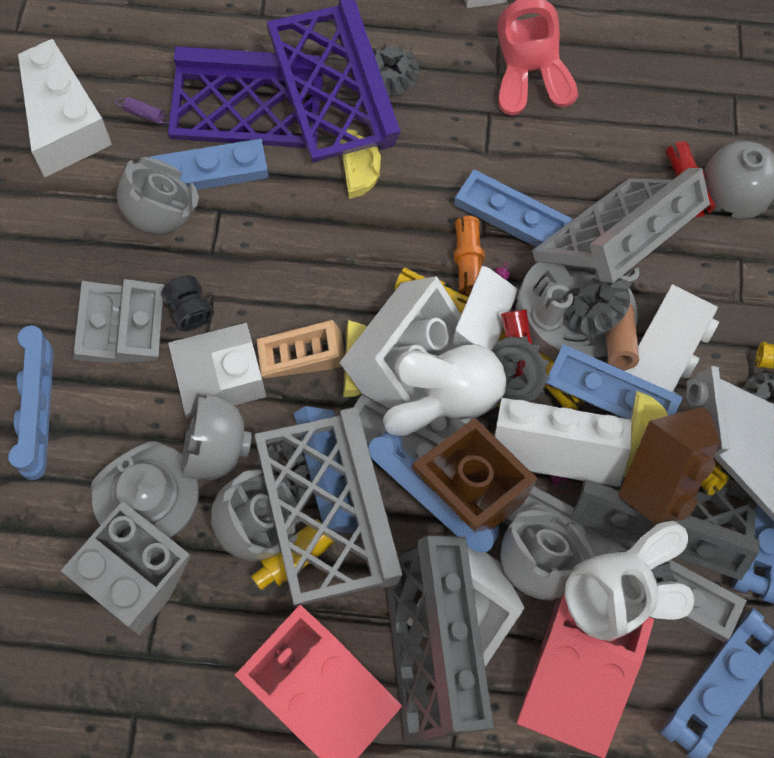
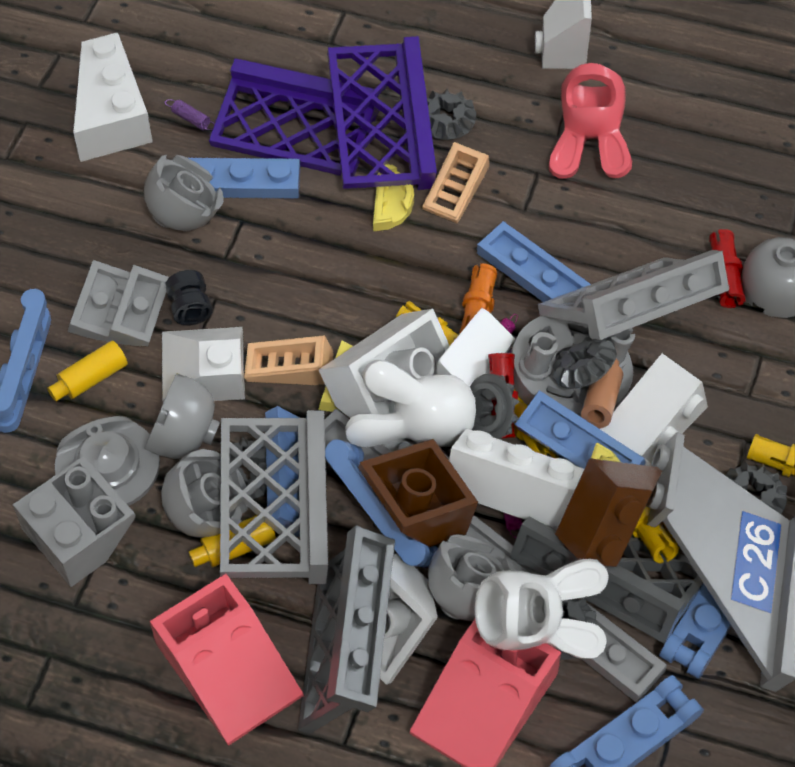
camera: 15 degrees right, 10 degrees down
none -> yellow cylinder [47,340,128,401]
none -> light nougat slope [422,142,489,224]

